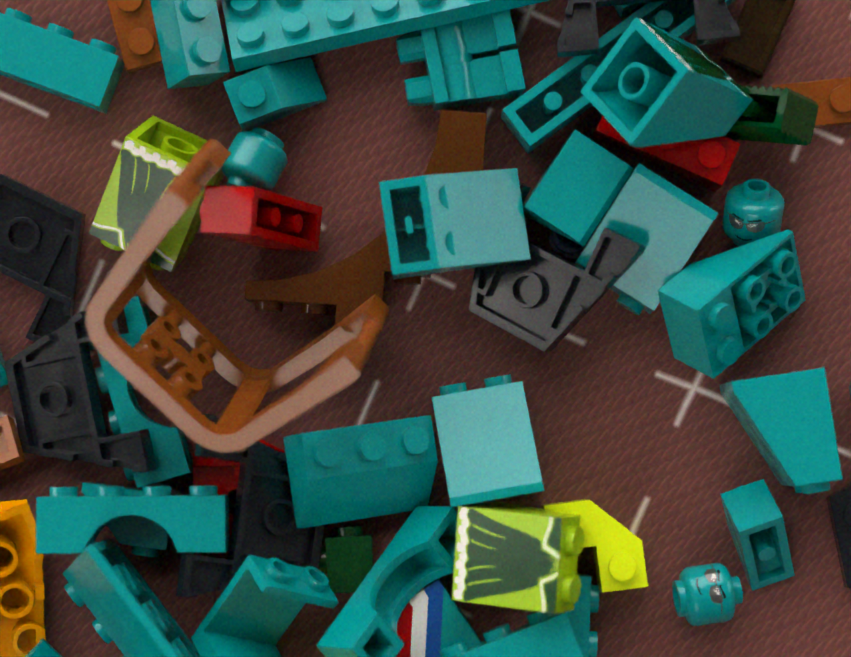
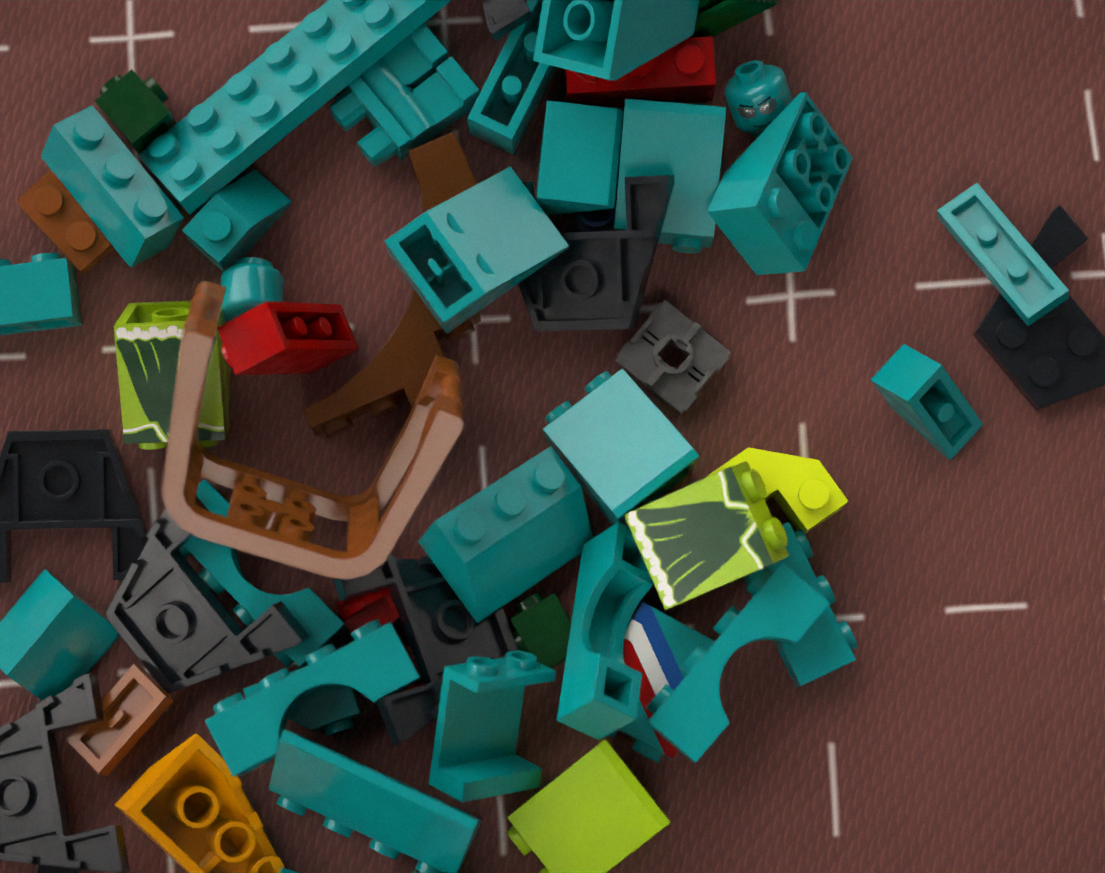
camera: 30 degrees left, 5 degrees down
teal head [672,563,743,627] -> none
teal slope [720,367,842,494] -> none
none -> flat silver piece [615,300,731,413]

